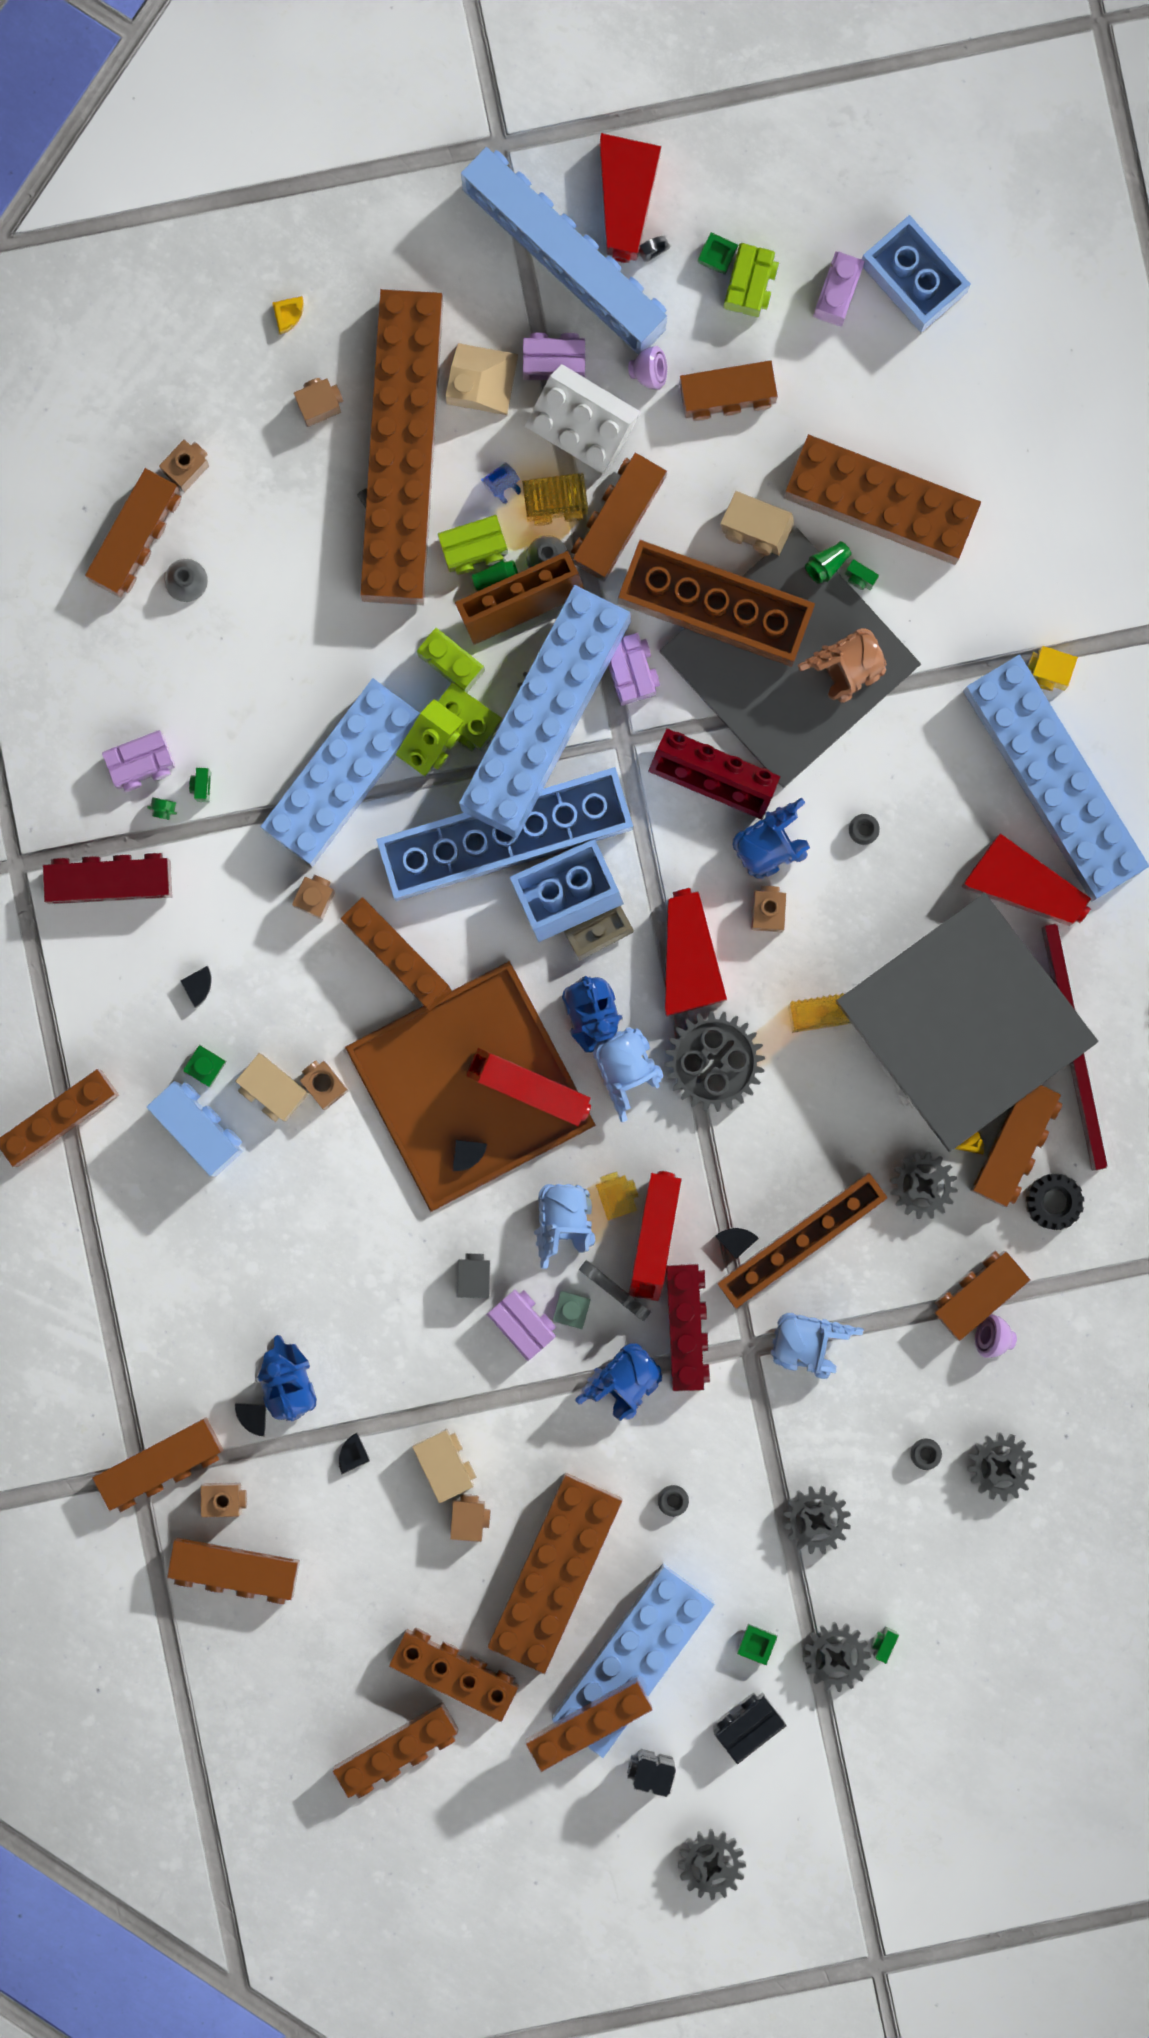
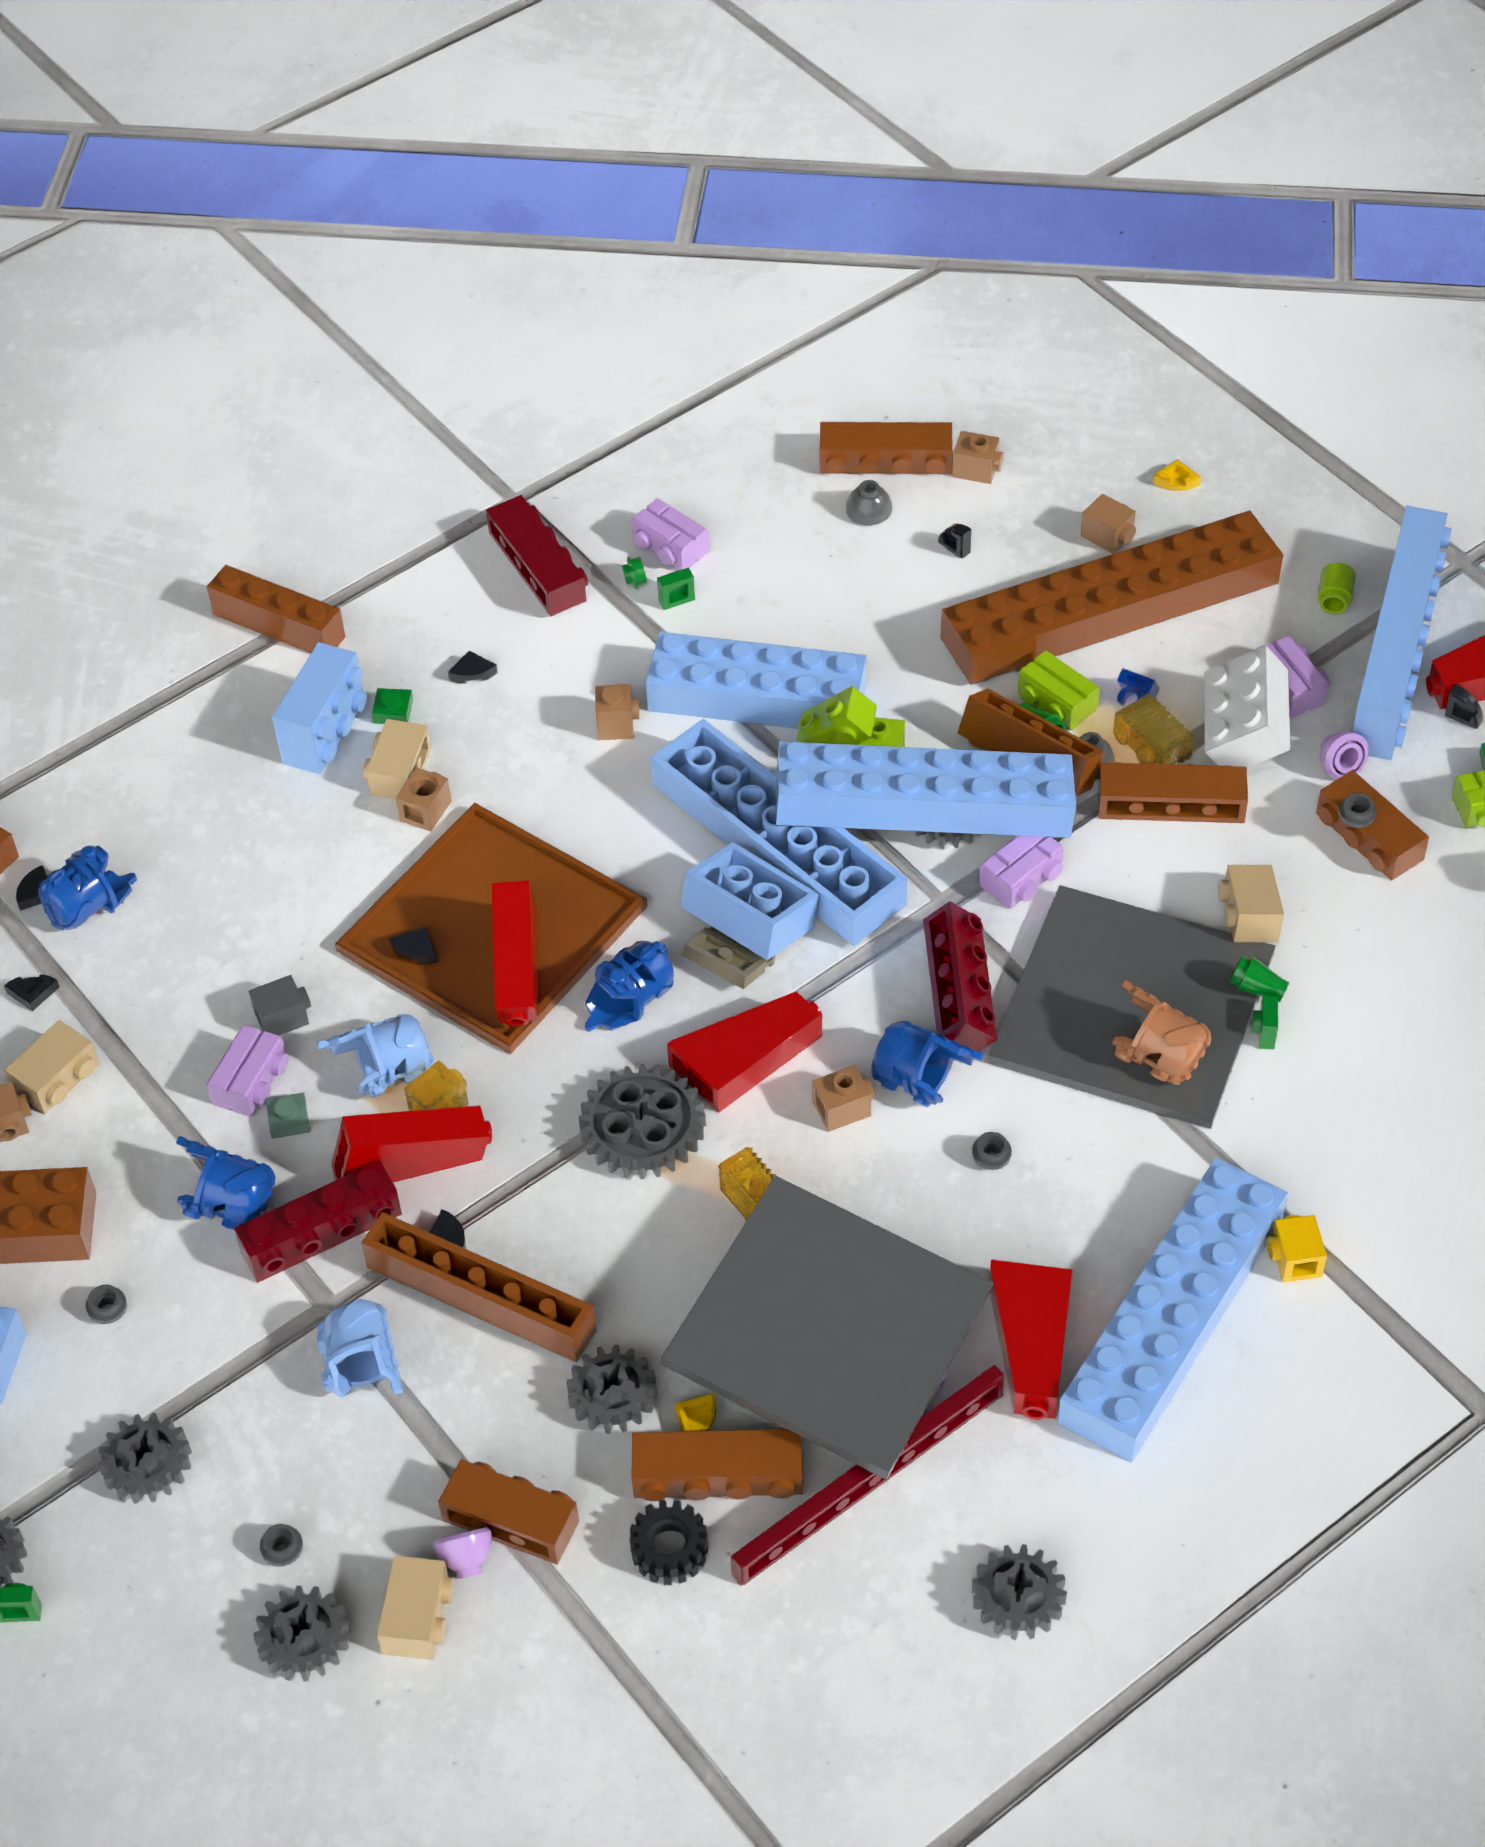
camera: 65 degrees right, 35 degrees down
dark orange brick [340,897,452,1012] -> none
lime brick [417,628,485,693] -> none
tan slope [446,343,518,415] -> none
dark grey bar [578,1260,651,1321] -> none
light blue helmet [593,1027,663,1122] -> none
dark orange brick [618,539,816,667] -> none
dark orange brick [784,434,981,565] -> none
none -> tan brick [377,1556,454,1660]
none -> black tile [938,524,971,559]
none -> lime brick [1317,563,1356,614]
none -> dark grey plate [1338,793,1376,828]

